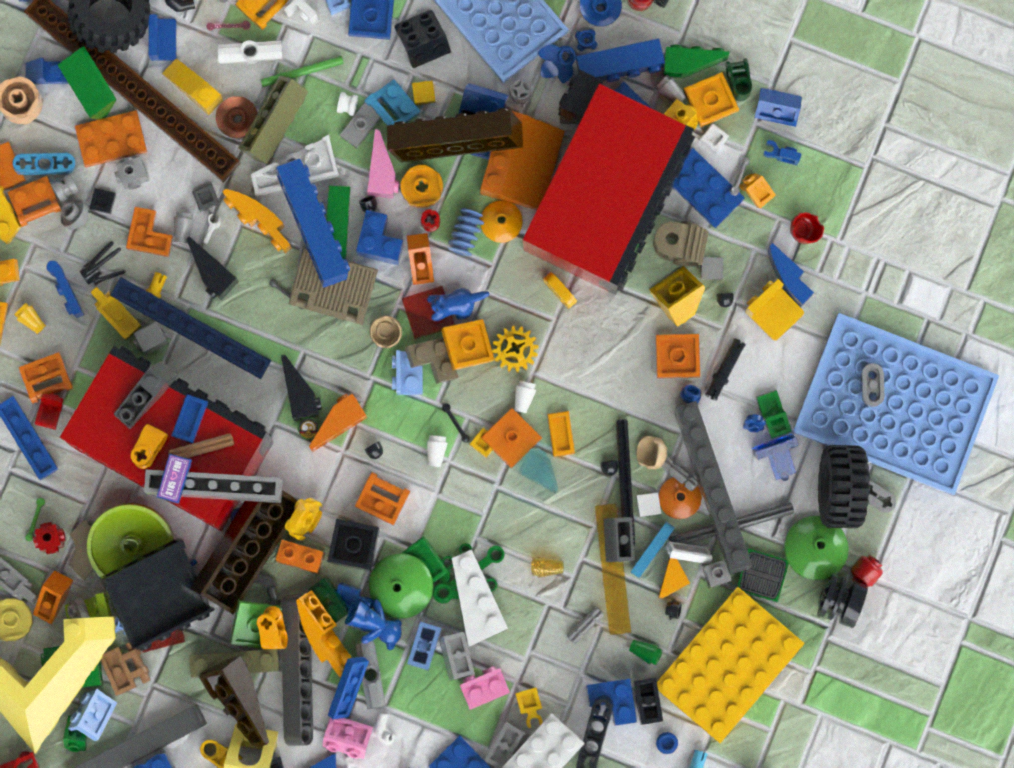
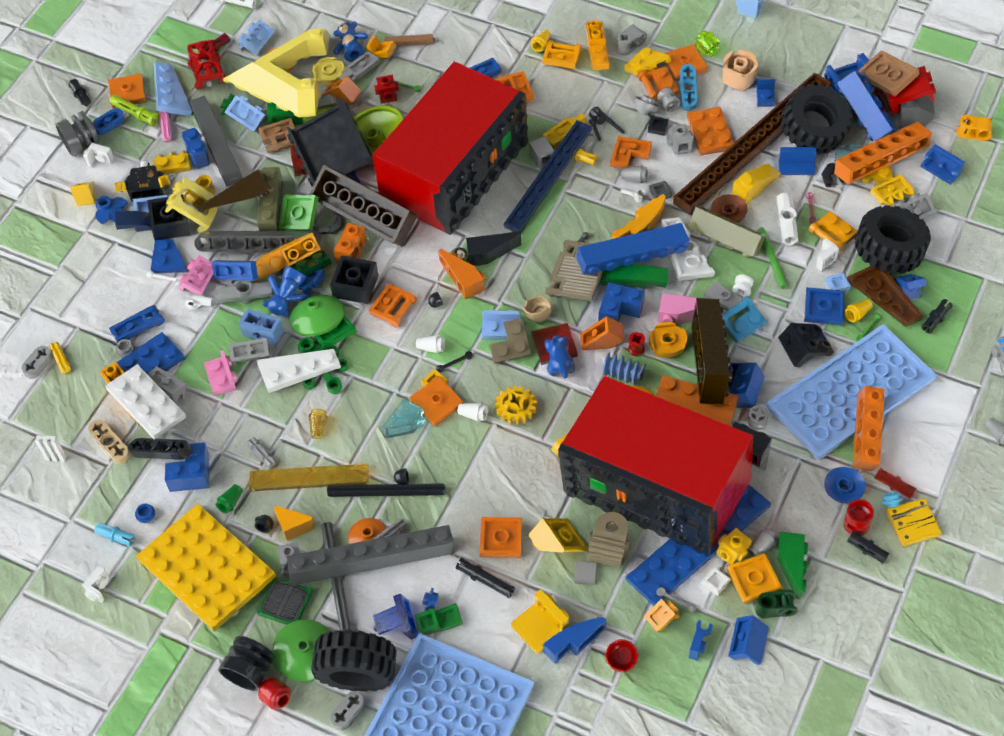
camera: 100 degrees right, 25 degrees down
yellow cone [14,303,46,334] -> none
blue plate [46,260,84,318] -> none
green slope [58,47,117,120] -> none
dark grey slope [114,361,178,429] -> none
light orange piece [131,424,168,469] -> none
light grey brick [144,470,283,503] -> none
medium lavender tile [157,454,192,504] -> none
medium nougat axle [168,434,234,458] -> none
blue tile [171,394,208,444] -> none
black slope [186,236,239,300] -> none
light orange piece [257,606,288,650] -> none
yellow plate [285,498,322,540] -> none
black hinge [359,196,377,213] -> none
yellow tile [412,80,436,105] -> none
light orange plate [441,319,495,370] -> none
yellow plate [515,687,543,728] -> none
blue plate [538,44,576,84] -> none
light orange tile [547,411,575,457] -> none
blue plate [575,29,598,52] -> none
blue brick [576,39,665,82] -> none
dark grey brick [604,517,635,562] -> none
dark azure beam [631,521,675,578] -> none
black brick [633,678,663,725] -> none
tan hair [636,436,667,470] -> none
white tile [636,492,661,517] -> none
white tile [665,541,713,564] -> none
blue plate [680,385,701,404] -> none
black hinge [716,293,734,308] -> none
light grey plate [861,363,885,407] -> none

